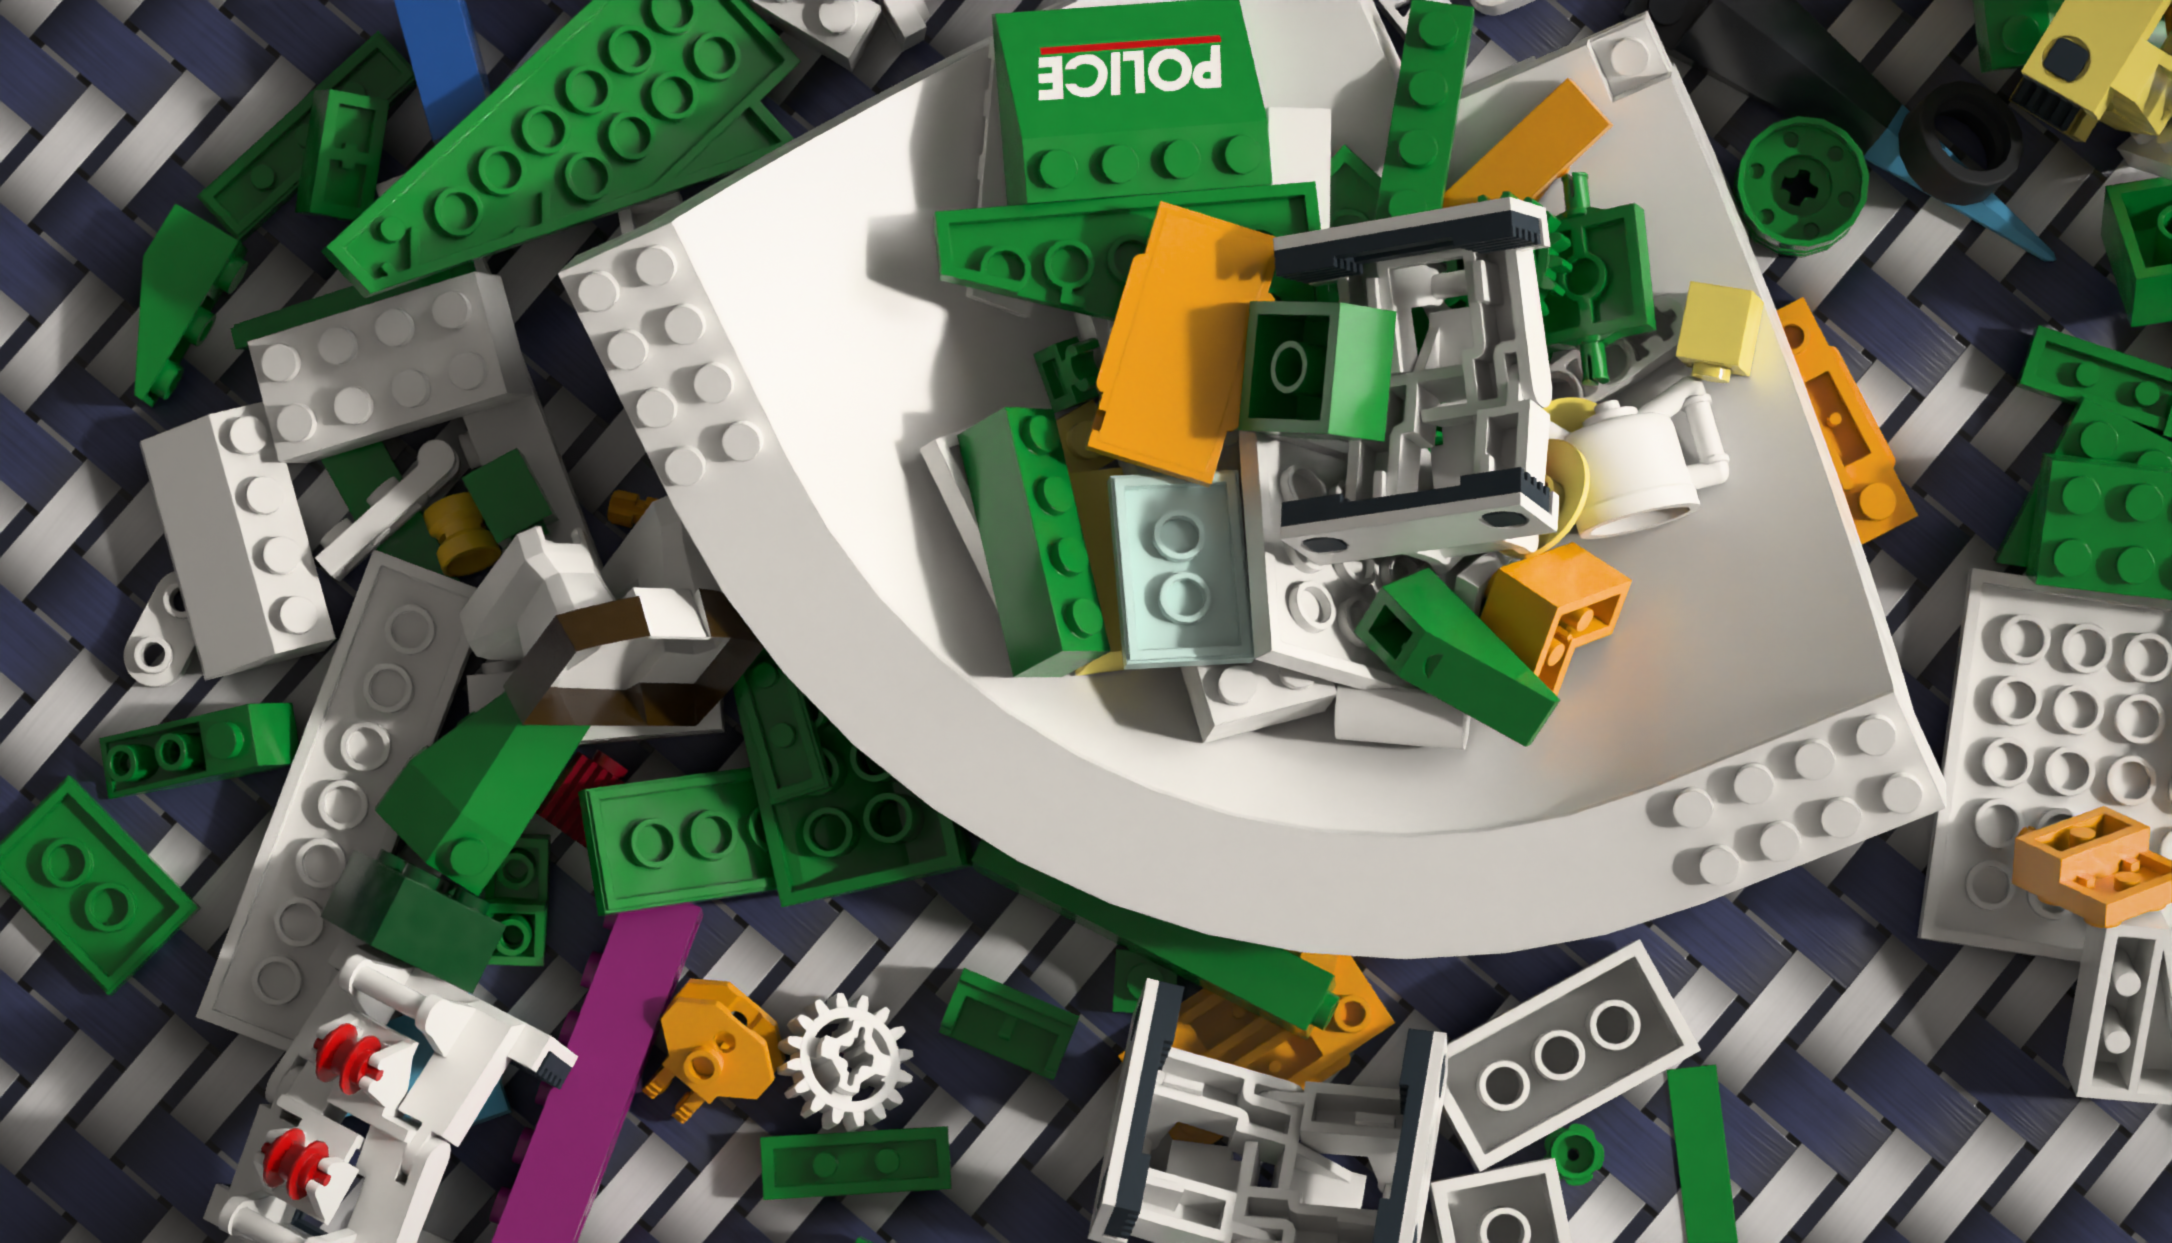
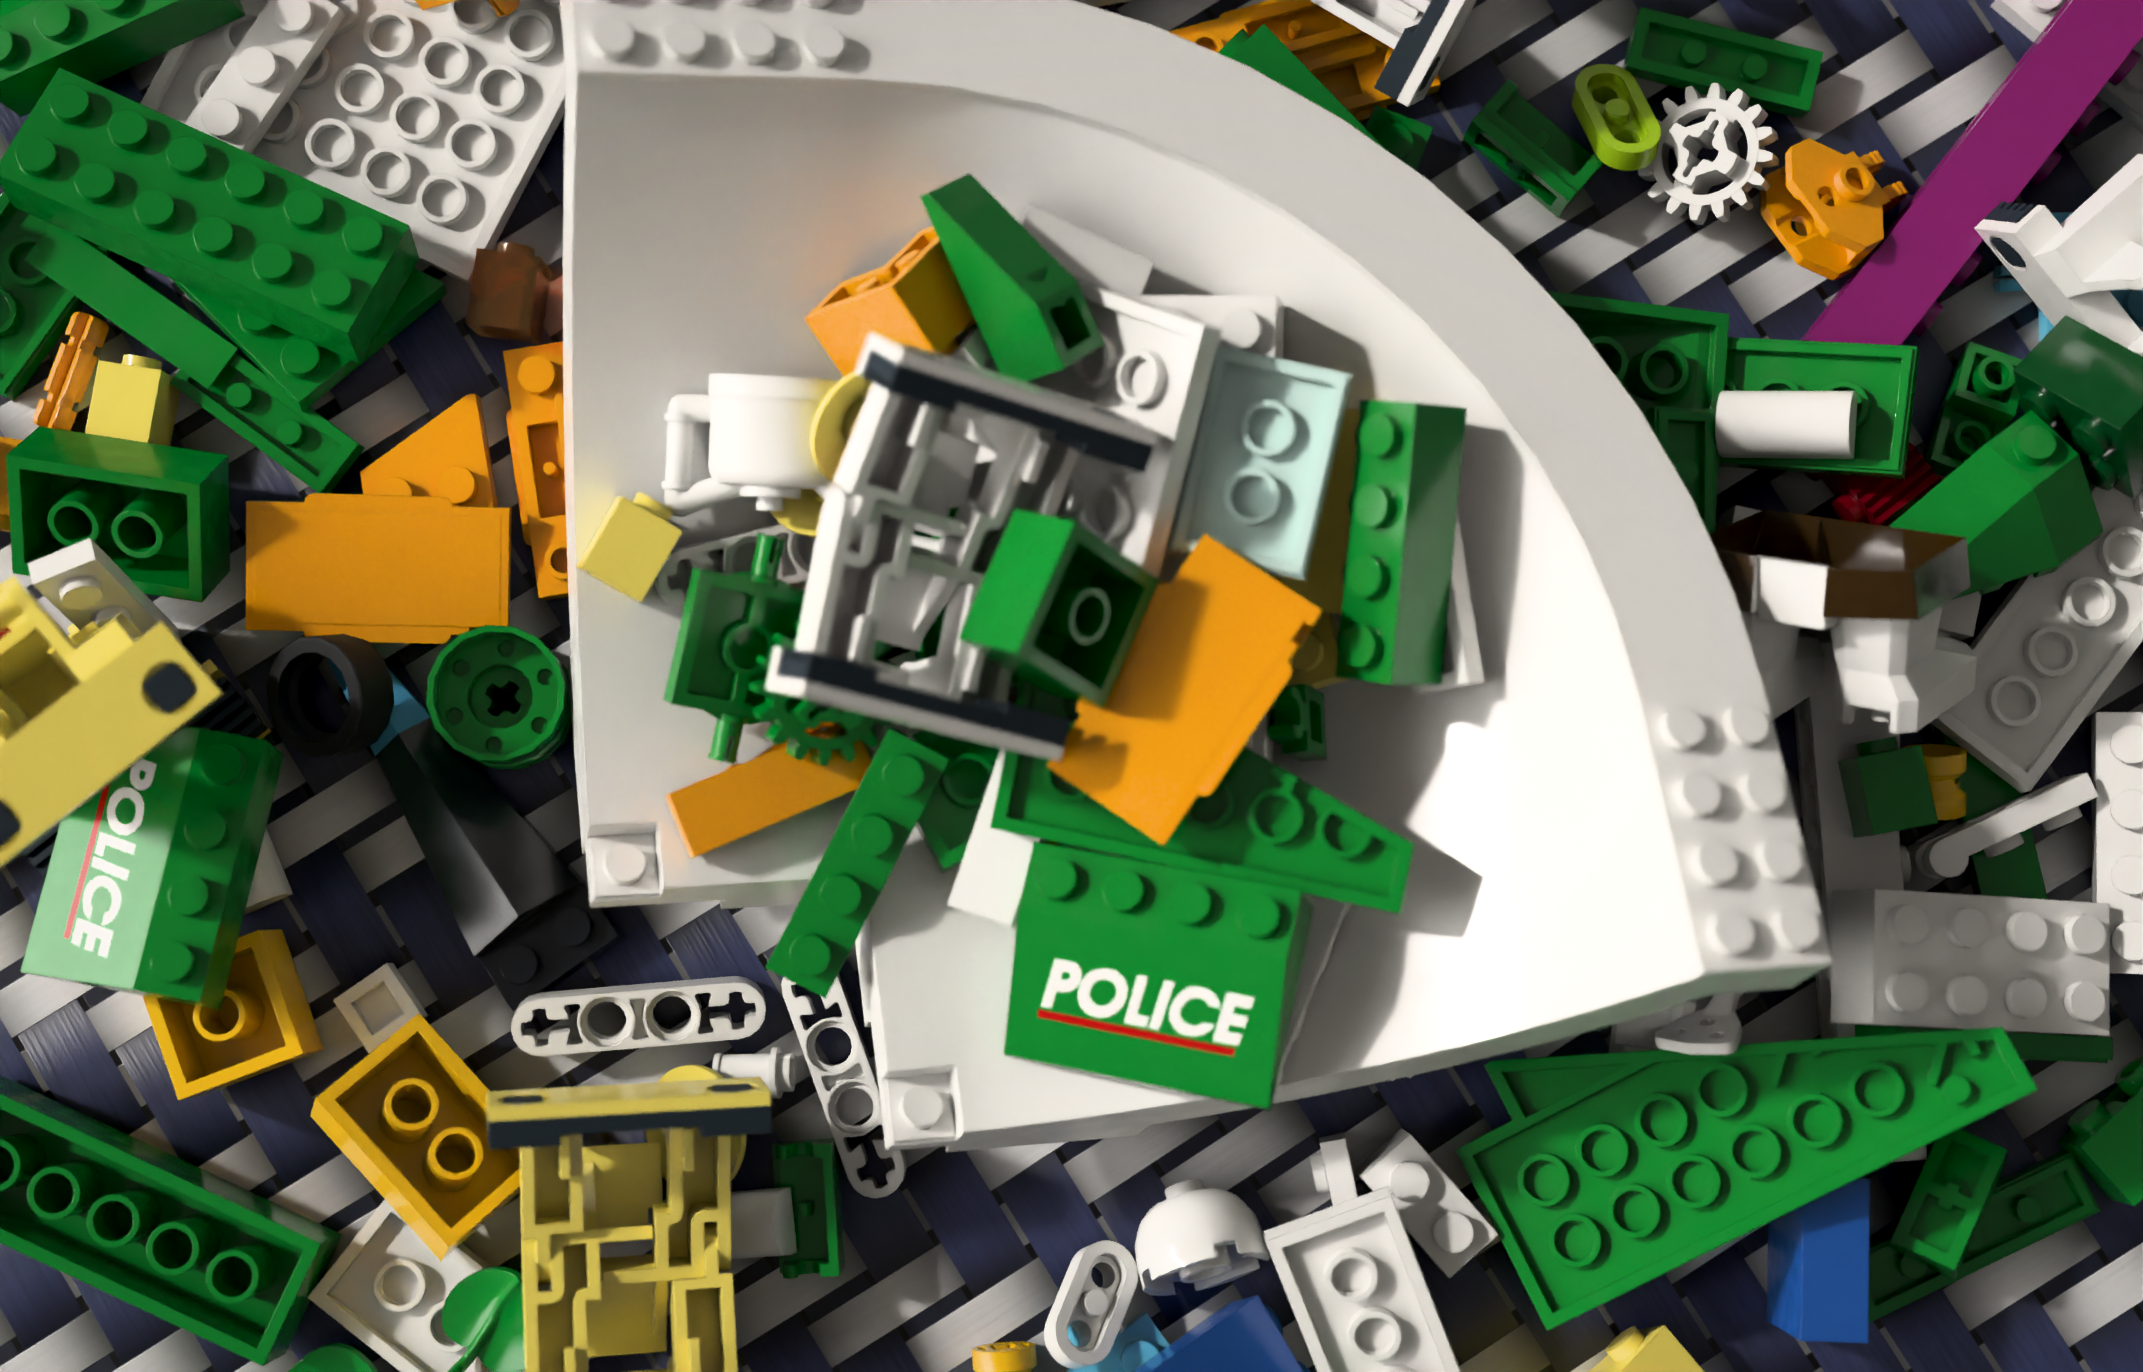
camera: 165 degrees left, 0 degrees up
none -> light orange piece [246,493,511,644]
none -> light orange wing [360,393,498,507]
none -> clear orange brick [465,242,552,344]
none -> lime plate [1572,64,1661,171]
none -> white piece [1655,992,1744,1055]
none -> white brick [1715,391,1858,459]

